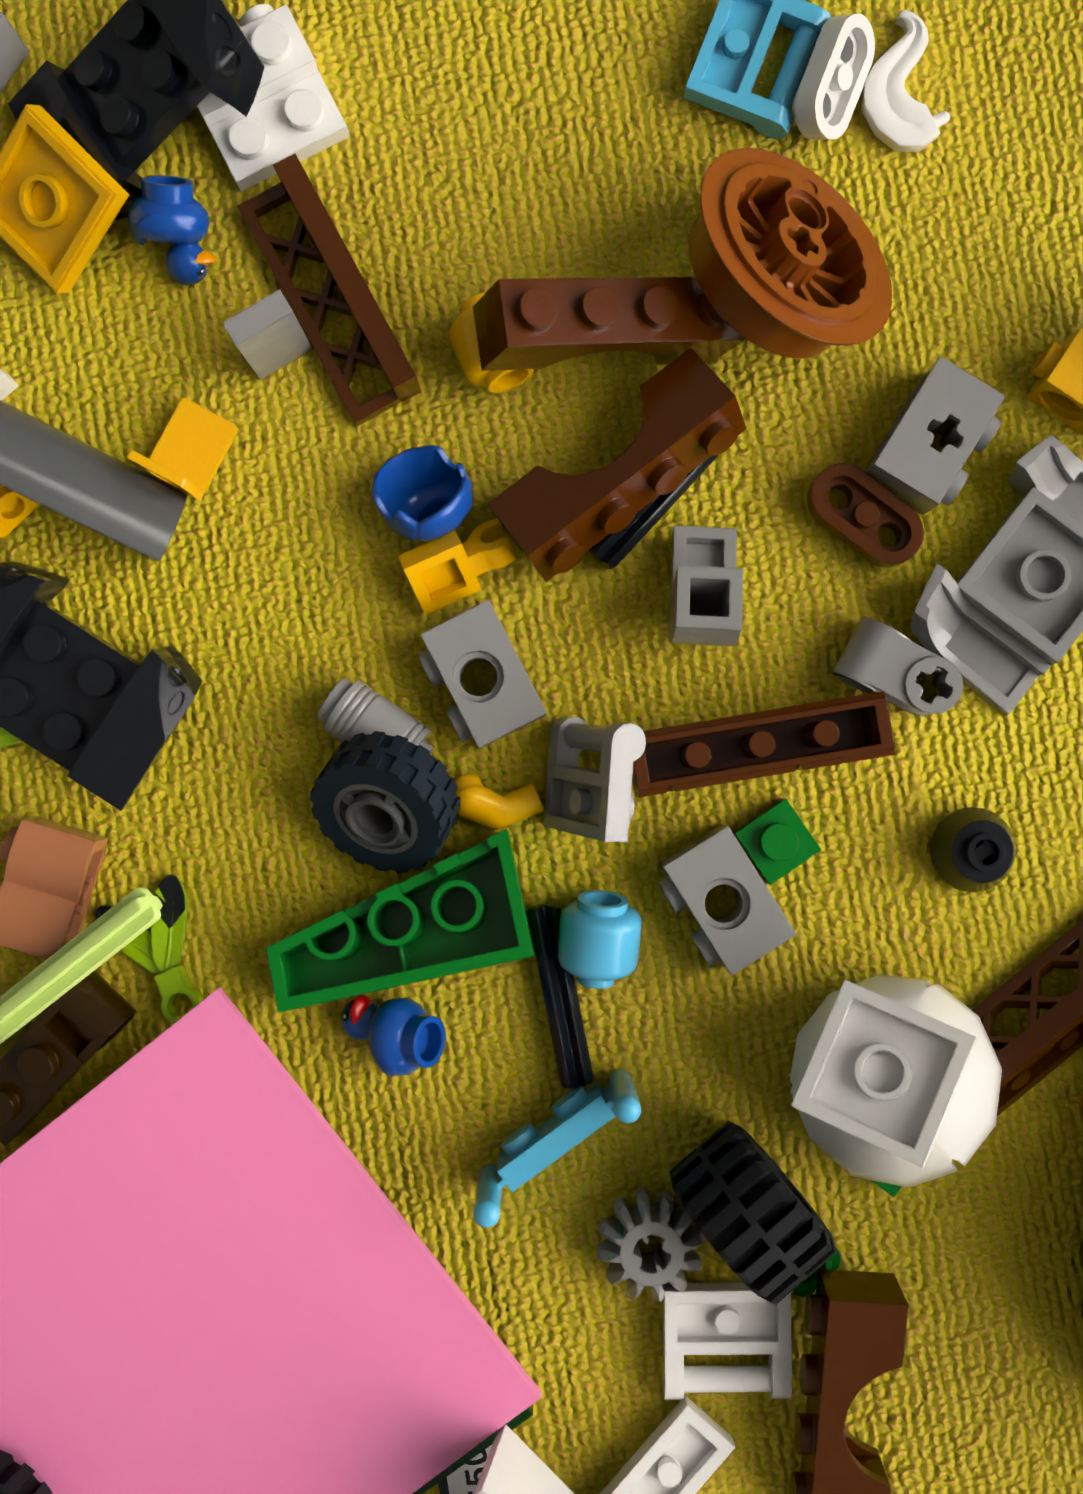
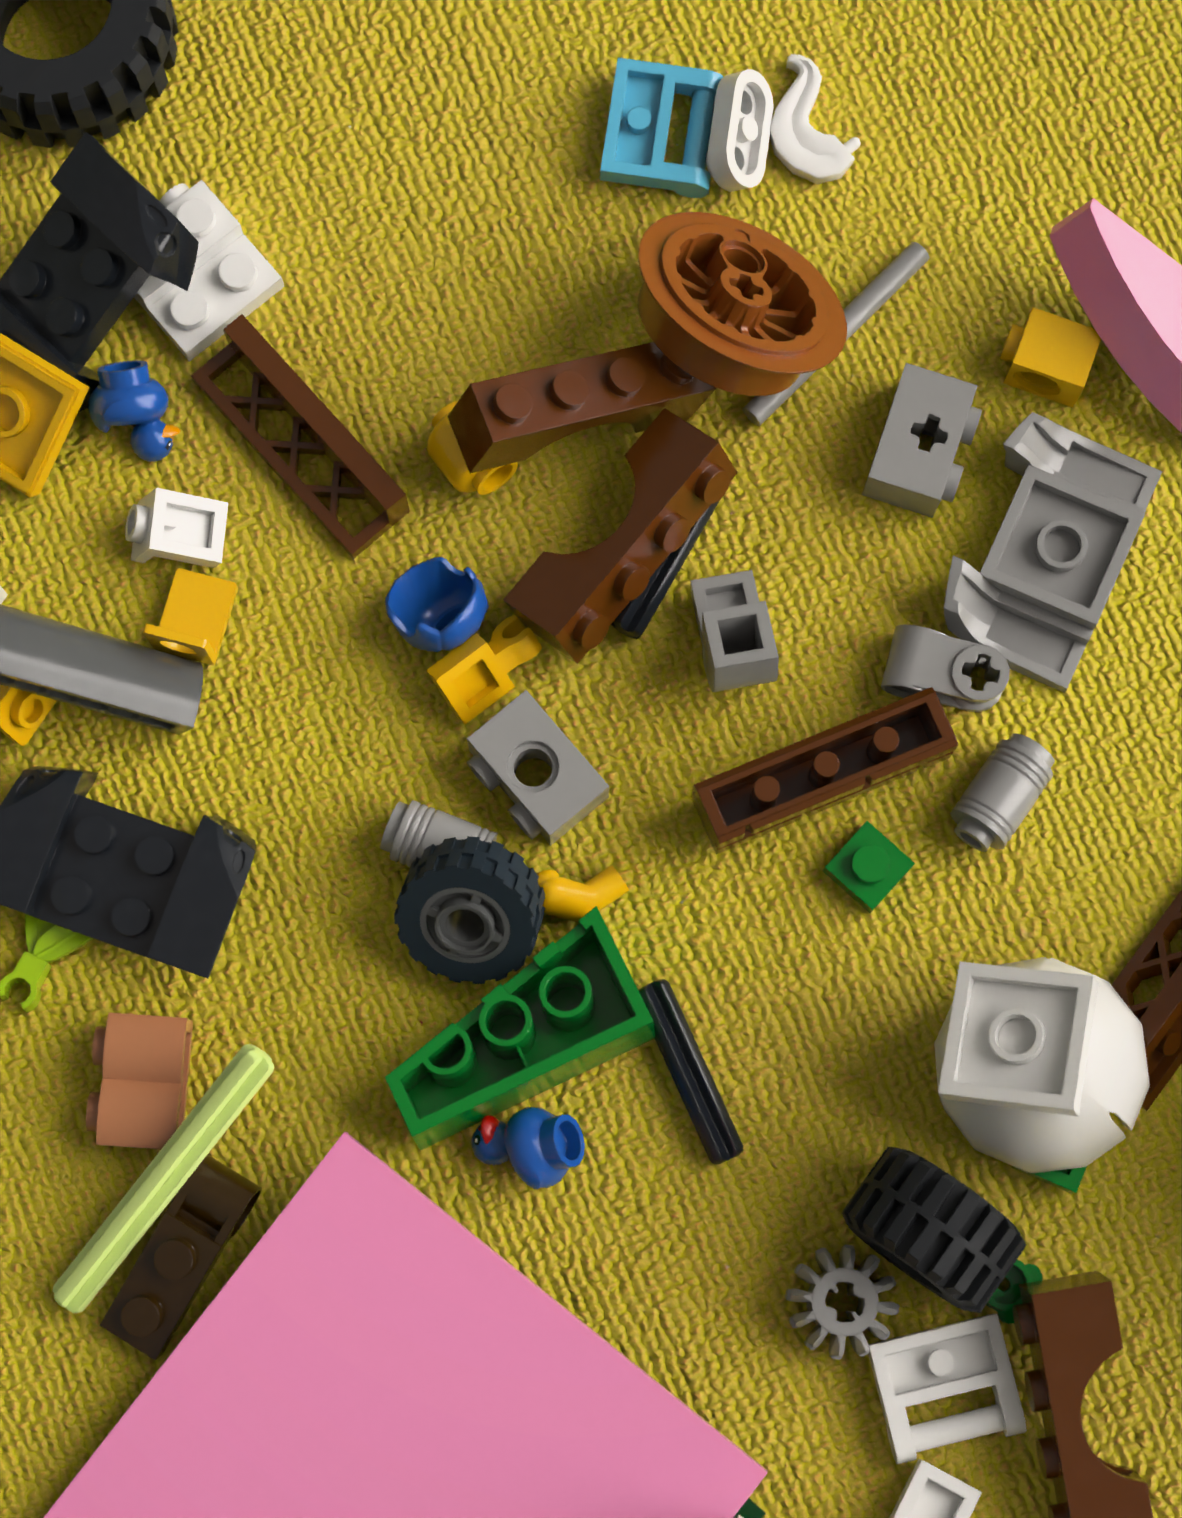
camera: 10 degrees left, 10 degrees down
lime piece [95,874,204,1024] -> none
light grey tile [223,289,313,380] -> none
medium azure plate [473,1069,641,1228] -> none
light grey plate [543,716,646,842] -> none
medium azure head [558,890,642,989] -> none
light grey brick [657,824,797,975] -> none
reddish brown plate [807,463,924,568] -> none
black cone [930,807,1016,892] -> none
none -> white bracket [125,488,228,568]
none -> light grey bar [743,241,930,426]
none -> light grey head [950,733,1055,852]

